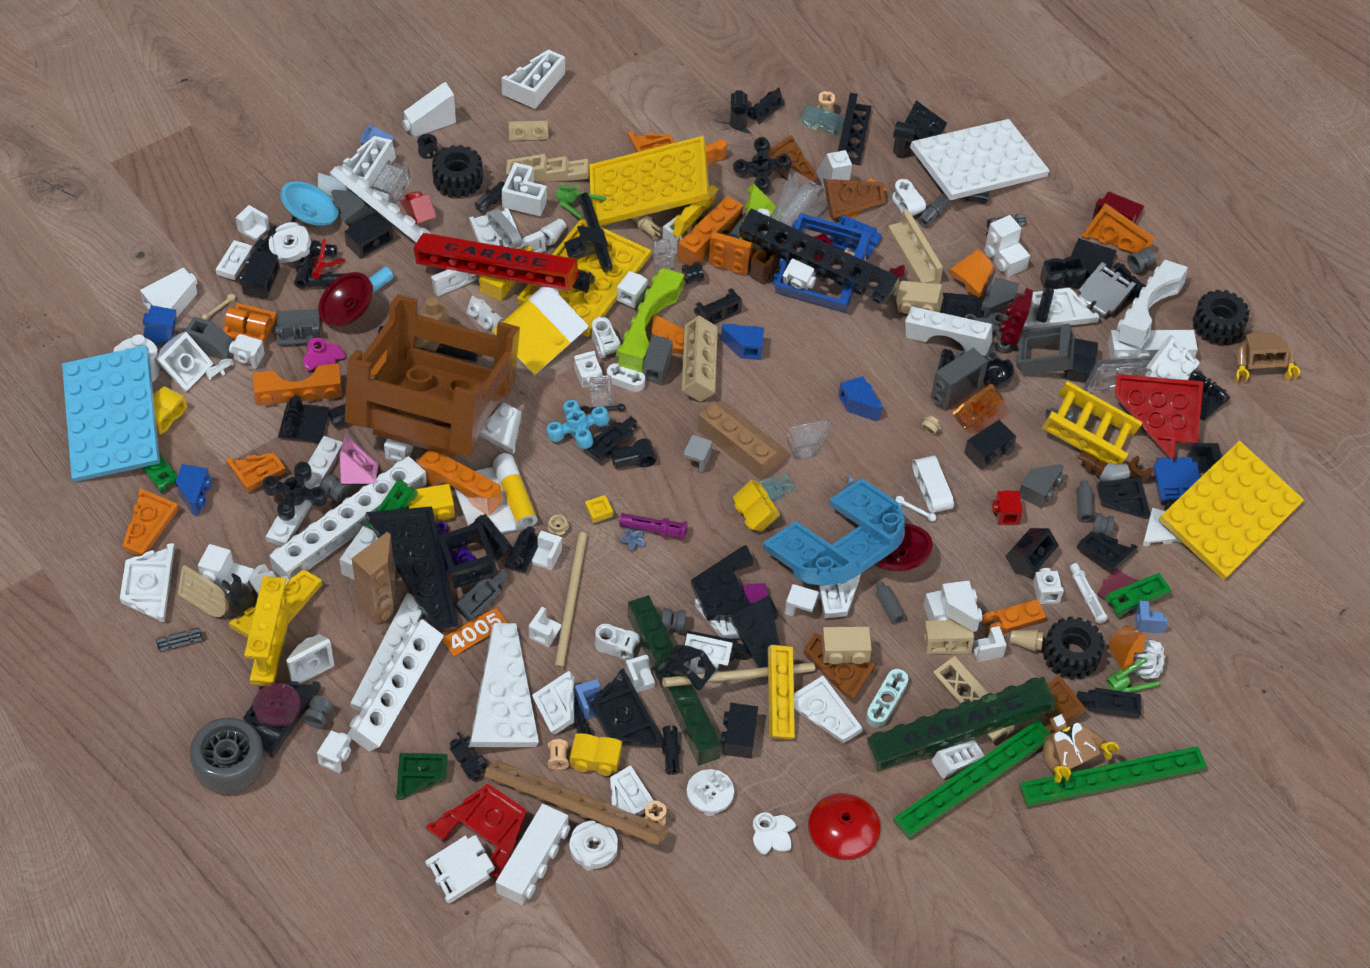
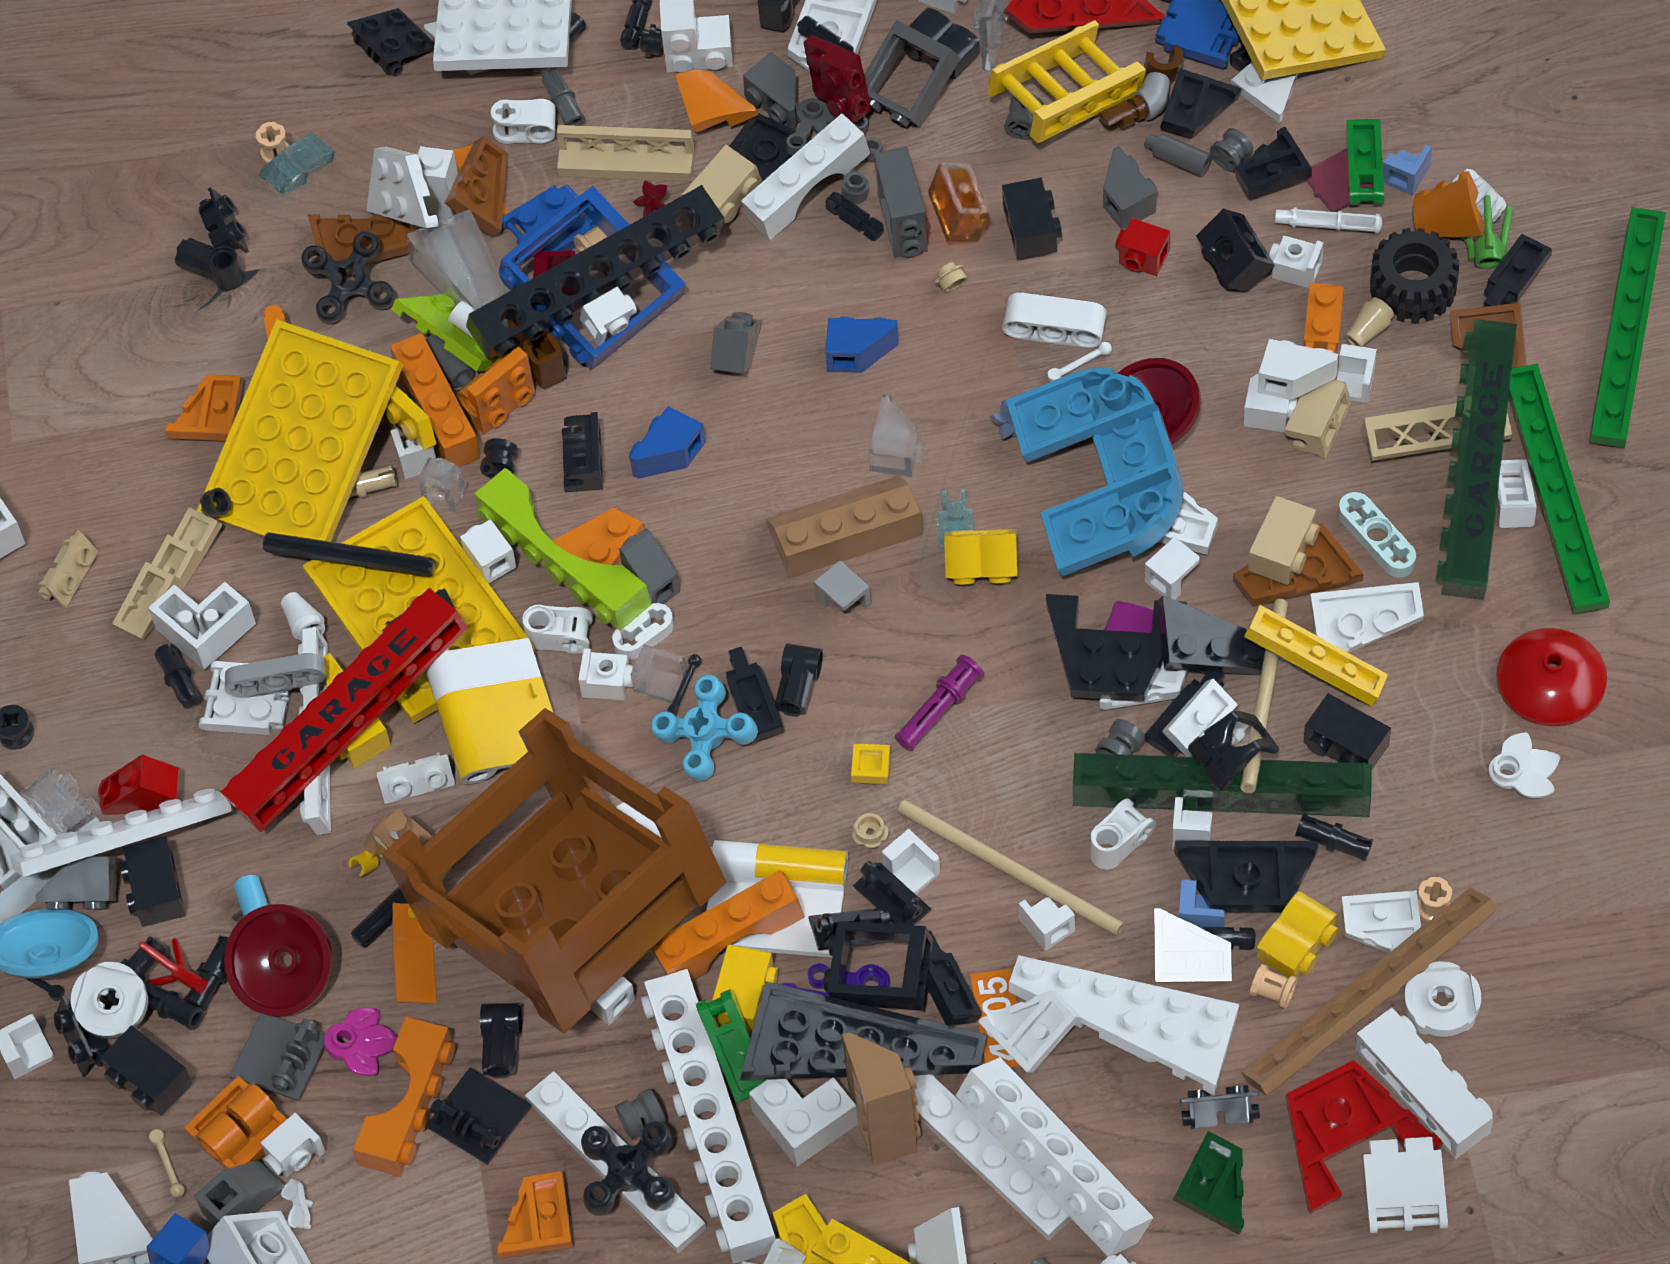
camera: 55 degrees left, 5 degrees up
white plate [216,240,253,280] -> none
bright pink slope [340,435,379,484] -> none
black tyre [432,145,483,198] -> none
bright green plant [556,185,606,219] -> none
black slope [564,226,609,260] -> none
sand blue plant [619,528,646,552] -> none
tan brick [682,316,718,402] -> none
white plate [686,769,734,816] -> none
black fence [838,93,872,165] -> none
dark grey cylinder [876,582,906,625] -> none
black piece [893,121,917,159] -> none
black hair [984,357,1014,389] -> none
medium nougat torso [1042,714,1119,783] -> none
none -> black hinge [199,488,231,518]
none -> white wing [367,146,438,228]
none -> dark grey slope [710,312,762,374]
none -> white wing [978,990,1081,1072]

